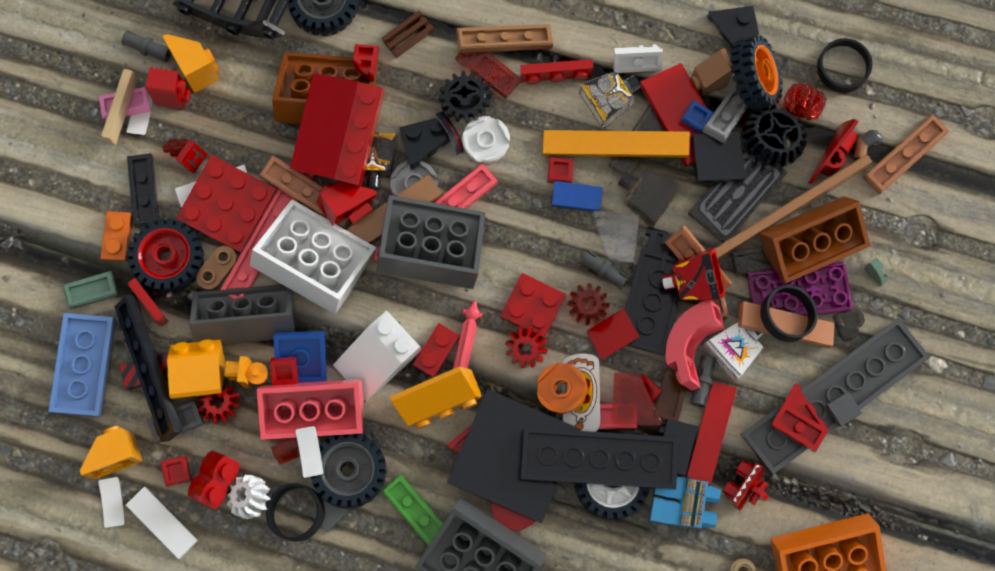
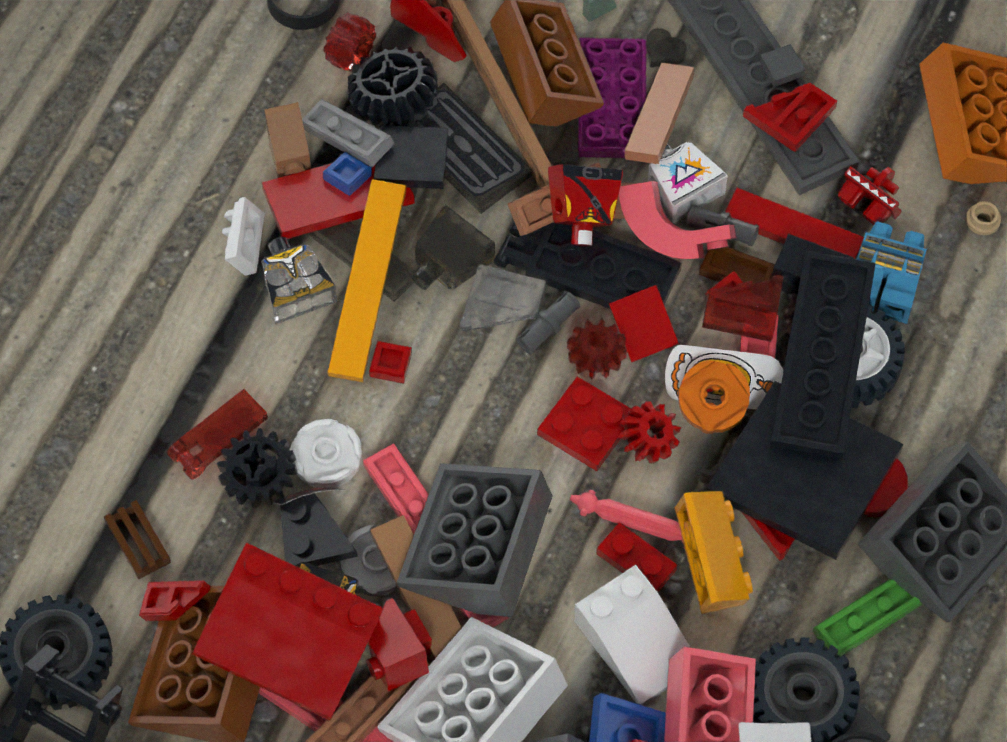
camera: 80 degrees left, 15 degrees down
medium nougat tile [456,24,553,53] -> none
red plate [520,59,593,85] -> none
blue tile [551,181,603,212] -> none
black wing [707,6,759,49] -> none
black wheel [730,35,783,110] -> none
black tyre [760,285,818,342] -> none

